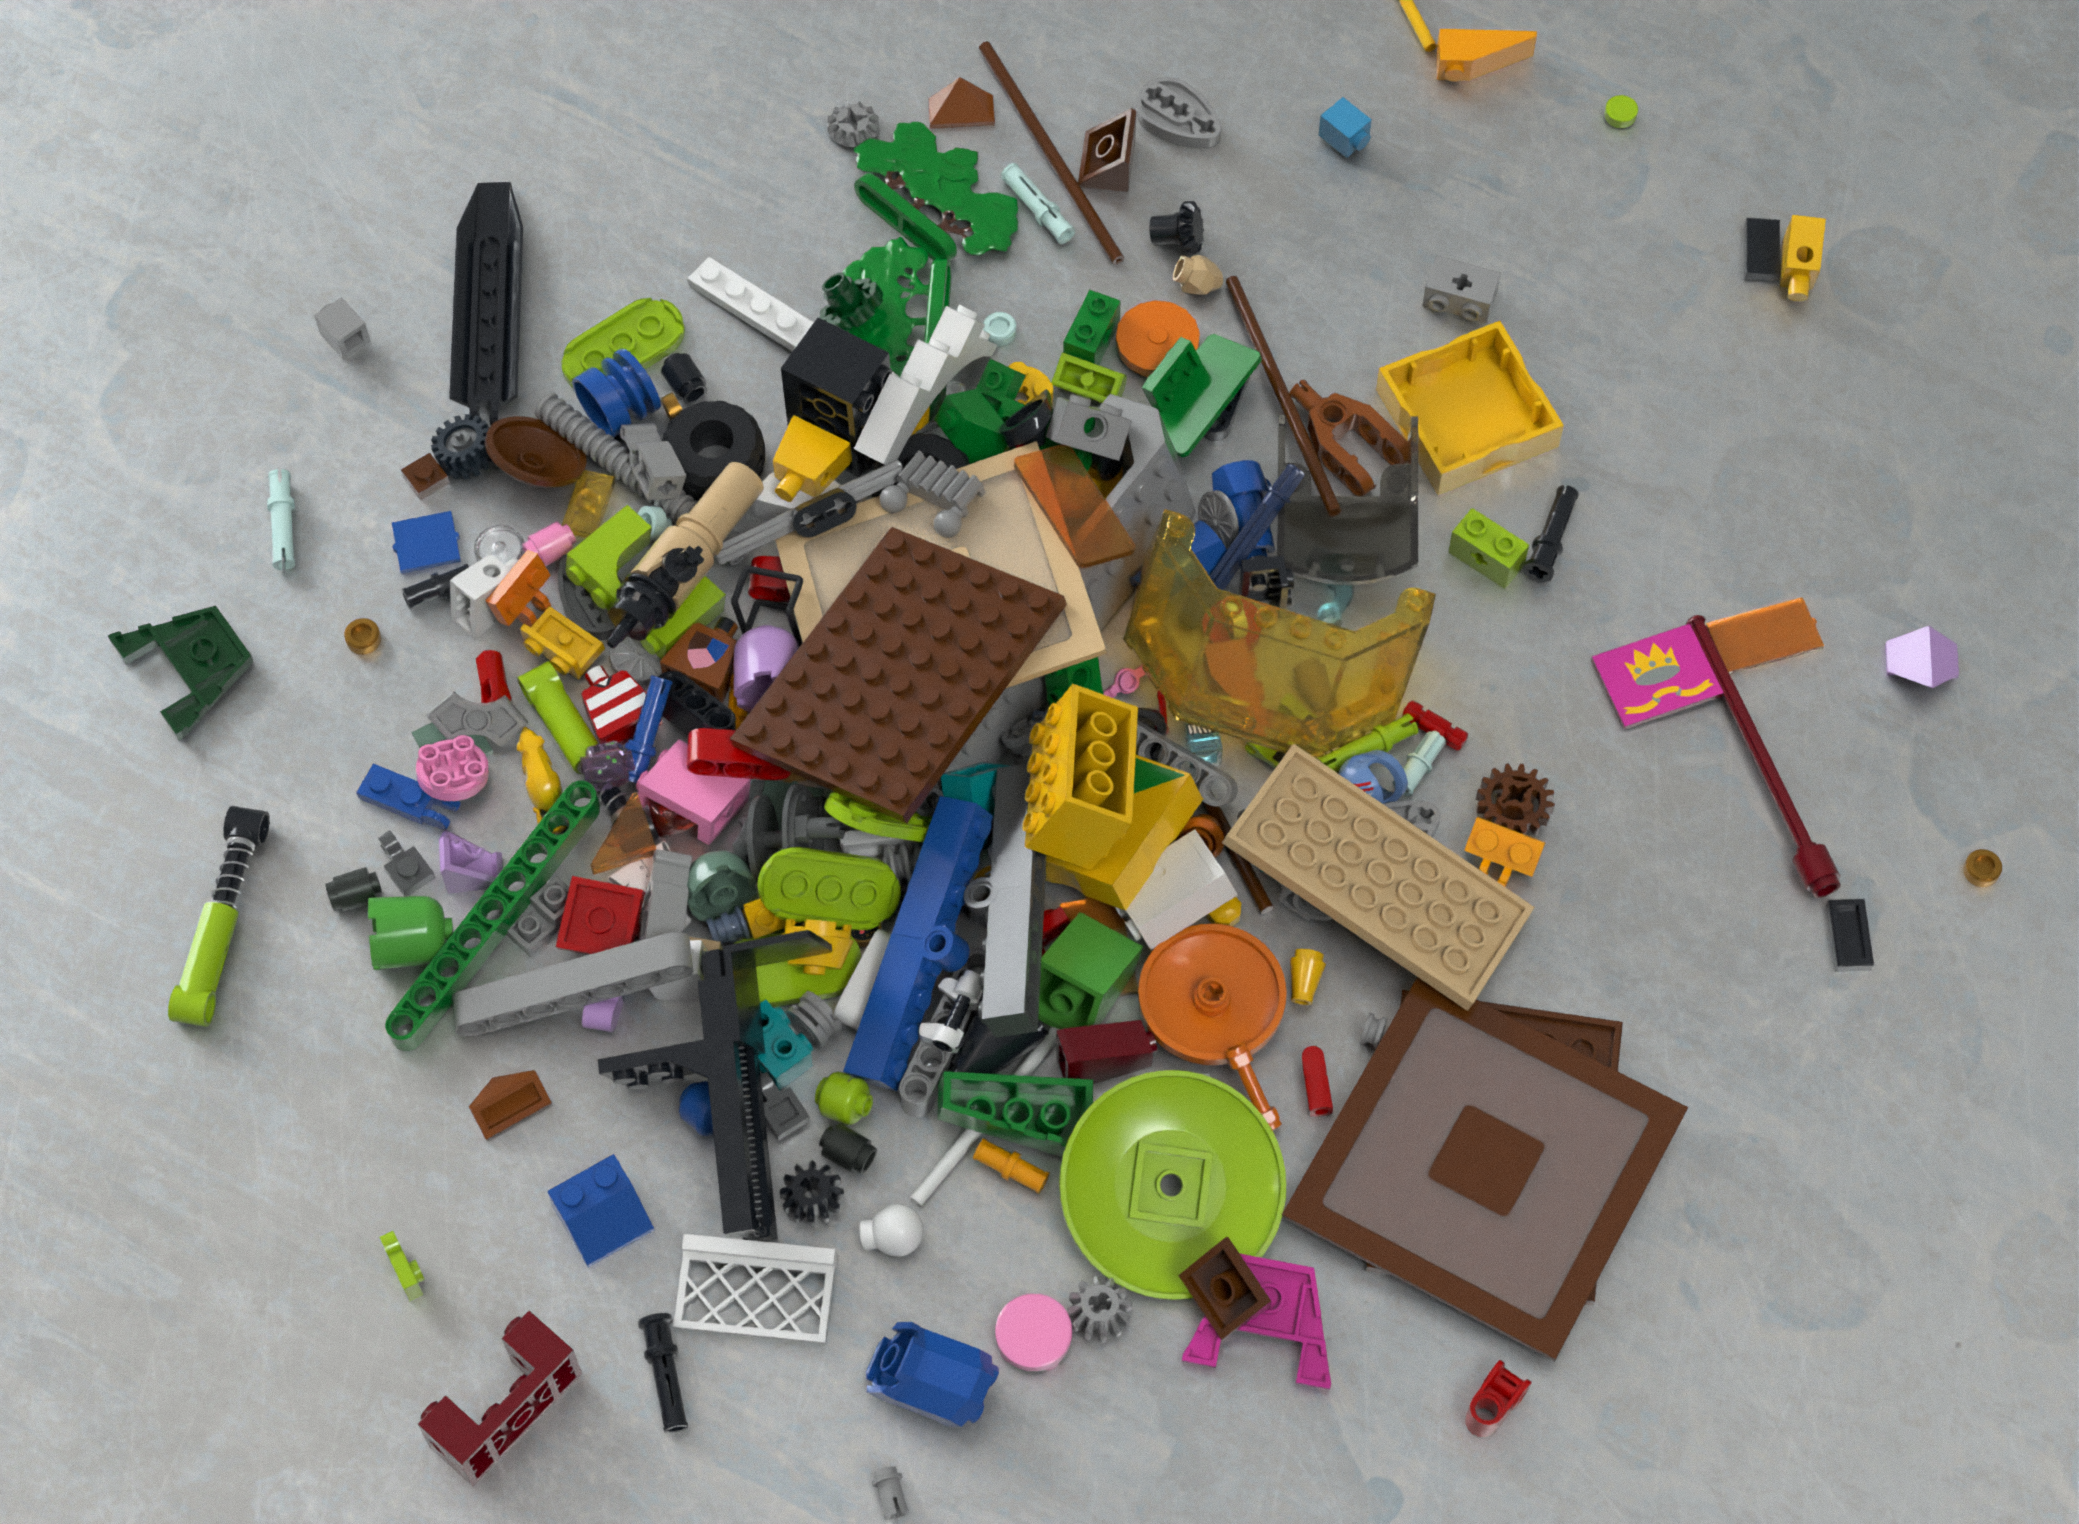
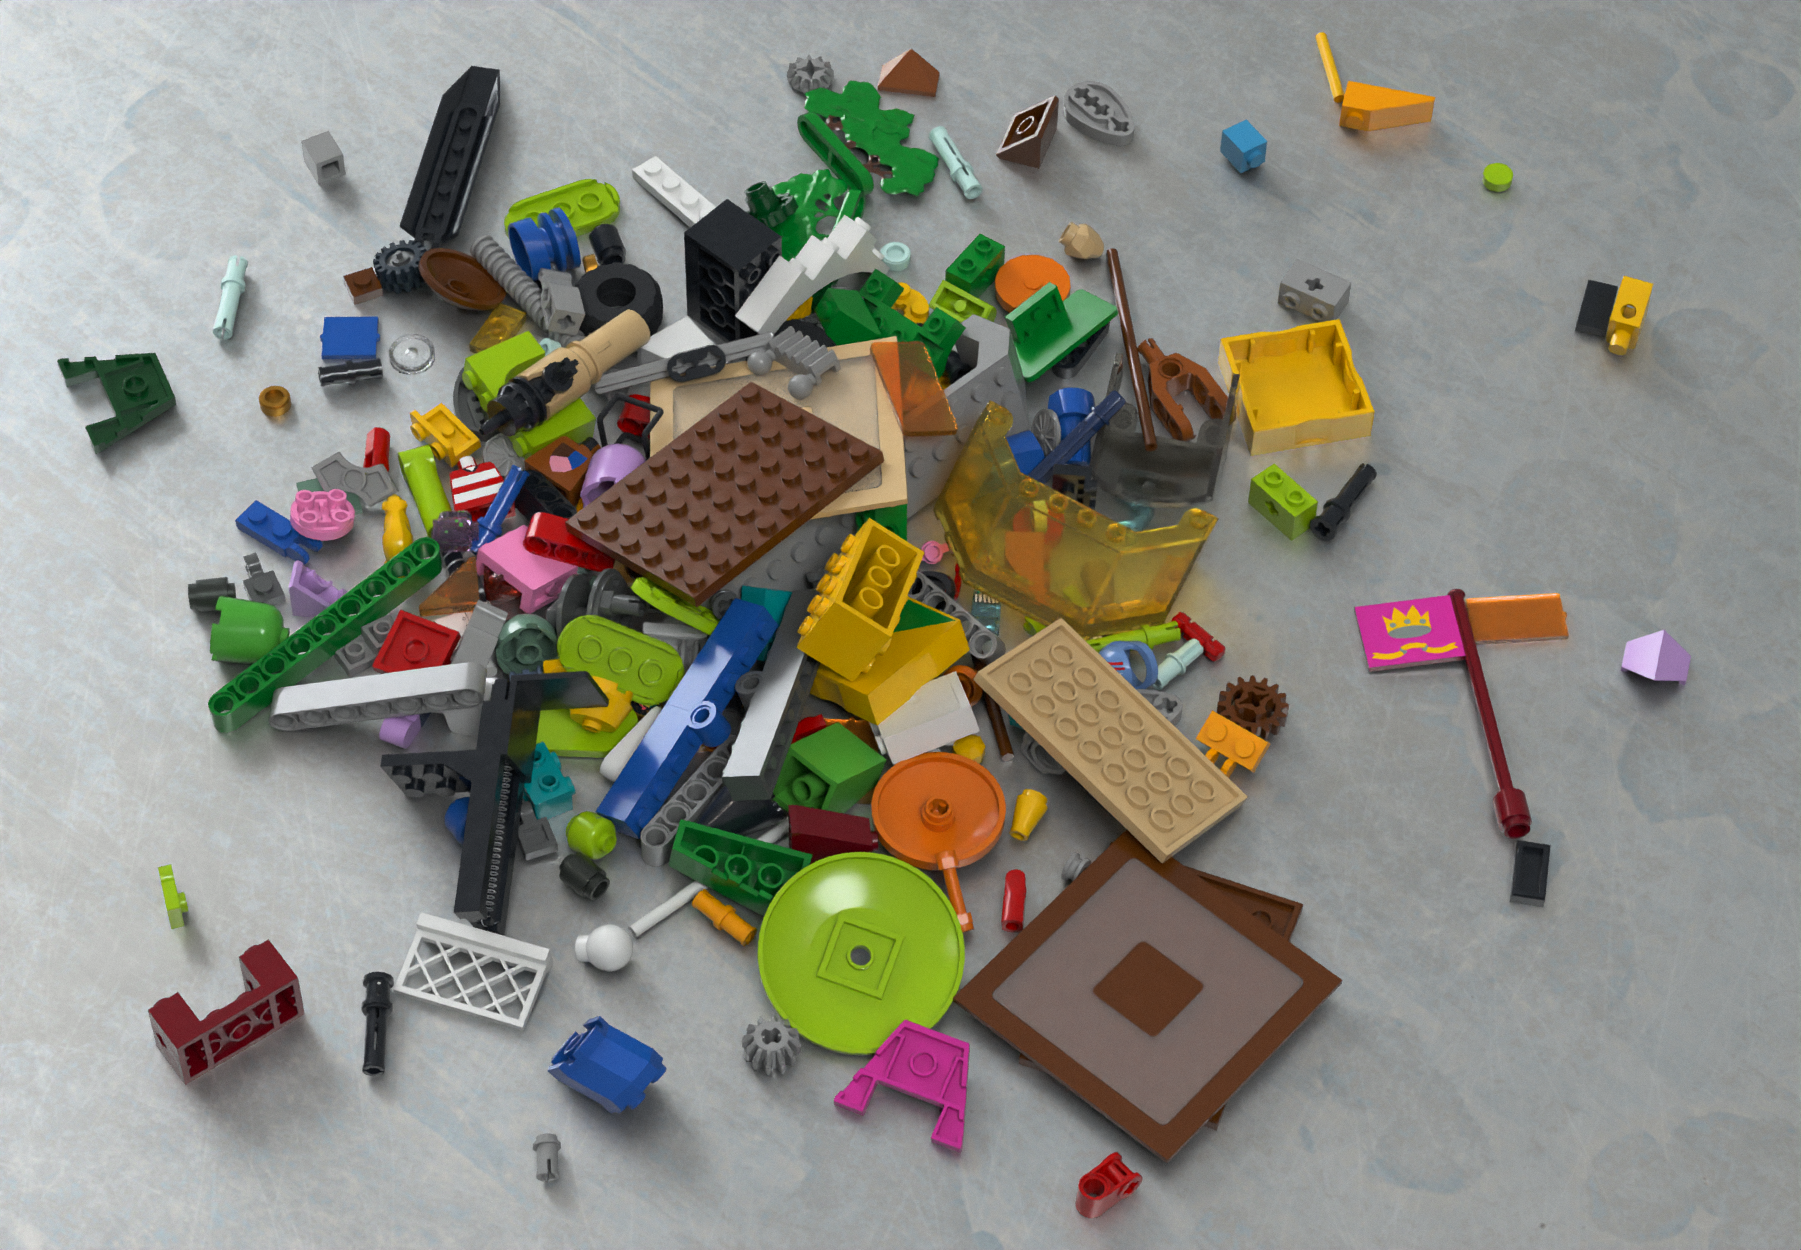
camera: 10 degrees right, 10 degrees down
lime piece [168,806,270,1027] -> none
white torso [450,555,518,639] -> none
dark orange slope [469,1070,552,1140] -> none
orange hinge [486,549,551,628] -> none
bright pink brick [522,521,576,566] -> none
blue slope [547,1154,655,1268] -> none
yellow torso [773,415,852,502] -> none
black gear [779,1160,844,1227] -> none
light grey wheel [785,991,842,1049] -> none
white piece [919,970,983,1053] -> none
reddish brown piece [979,41,1124,265] -> none
bright pink tile [995,1294,1072,1371] -> none
black piece [1000,389,1052,448] -> none
light grey brick [1046,394,1132,461] -> none
black gear [1149,201,1205,255] -> none
reddish brown slope [1178,1237,1272,1340] -> none
pearl gold tile [1963,849,2002,887] -> none

